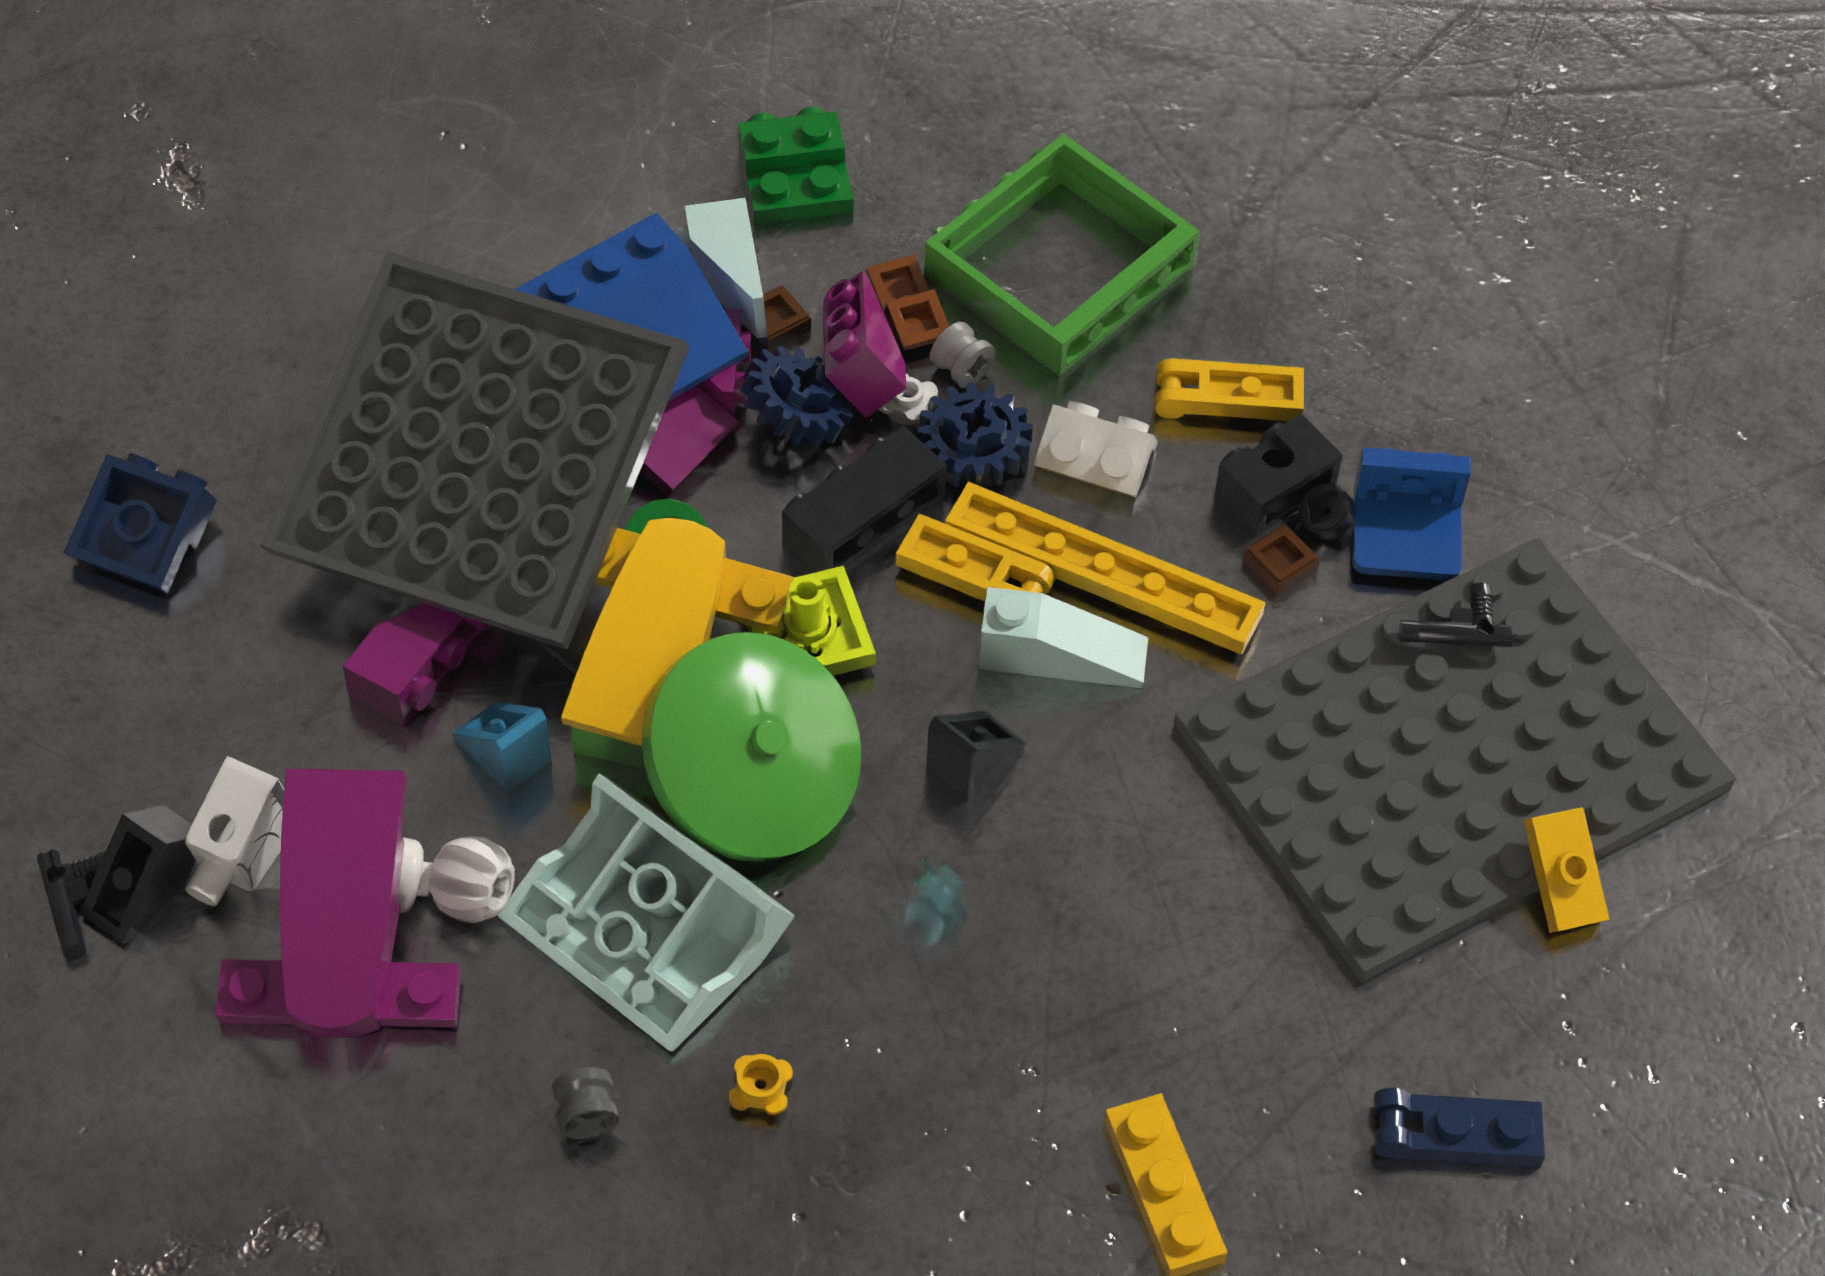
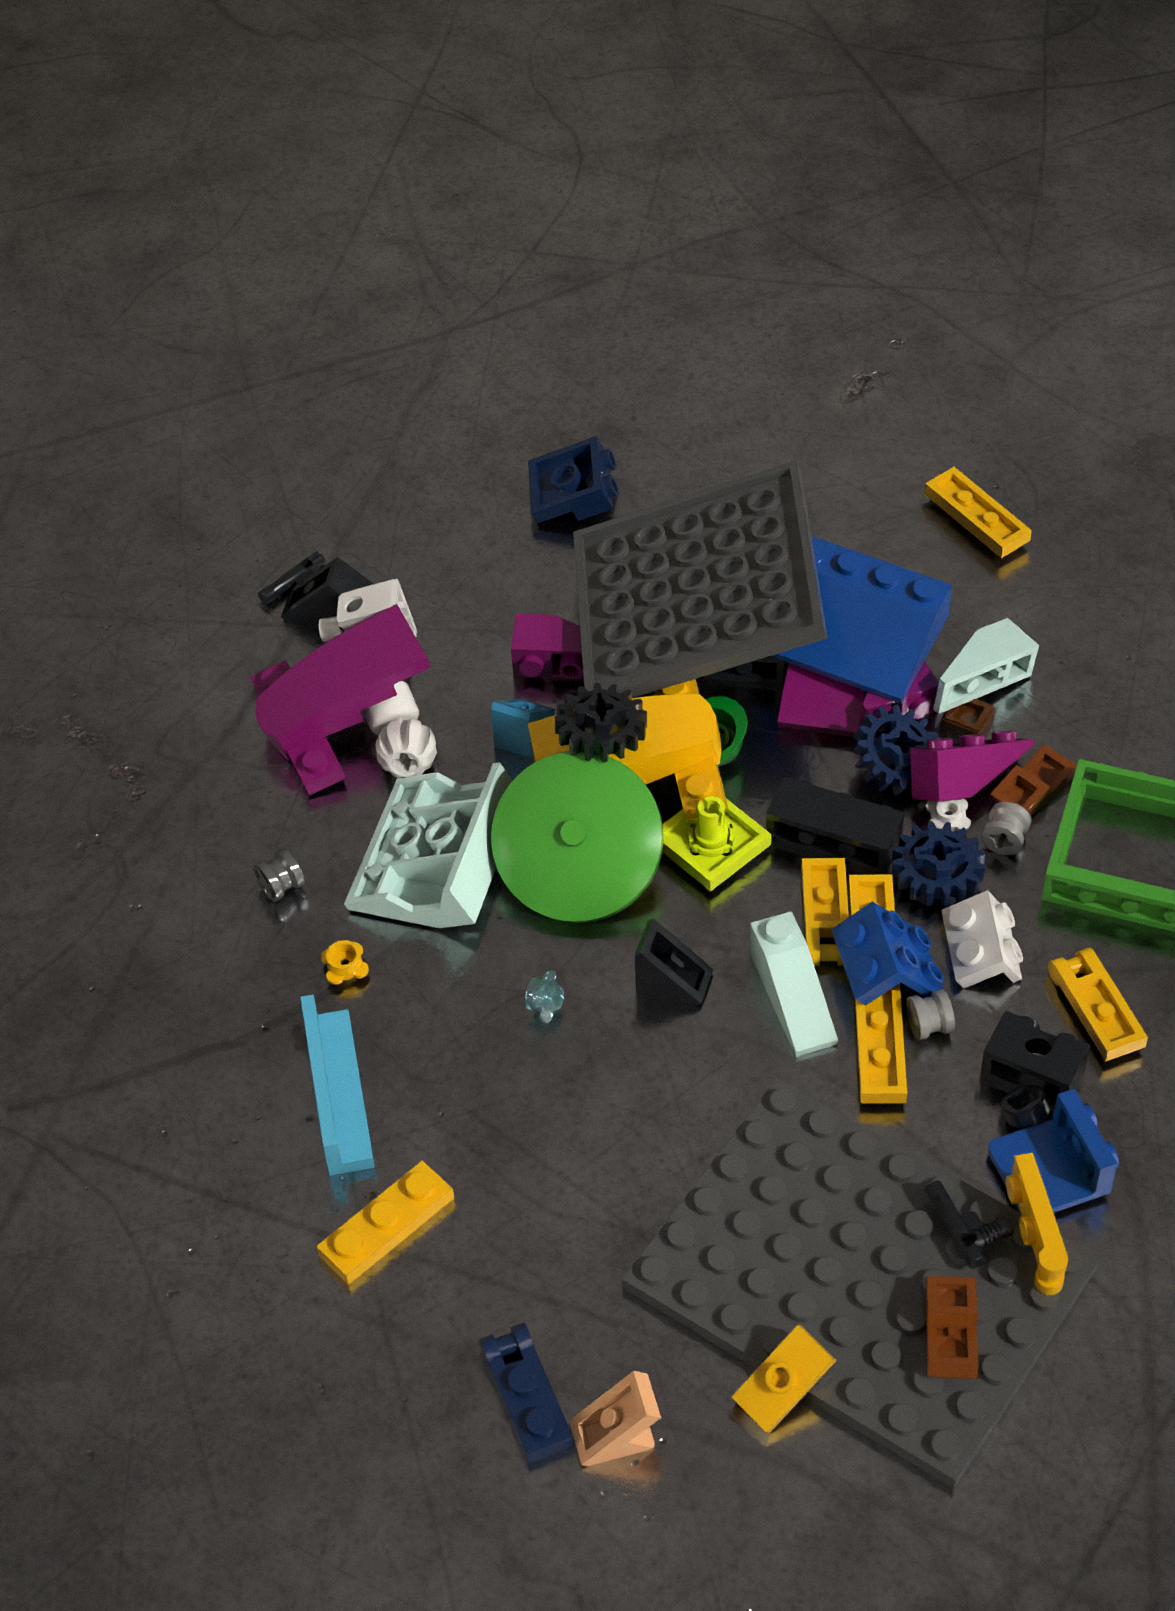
camera: 70 degrees right, 5 degrees down
green plate [738,106,854,225] -> none
reddish brown tile [1242,524,1320,596] -> none
none -> medium azure fence [300,994,375,1176]
none -> black gear [555,683,647,762]
none -> light nougat slope [569,1371,661,1466]
none -> blue bracket [831,901,944,1005]
none -> light grey wheel [906,989,955,1040]
none -> yellow plate [924,467,1032,558]
none -> dark orange slope [926,1276,979,1379]
none -> yellow plate [1006,1152,1068,1295]

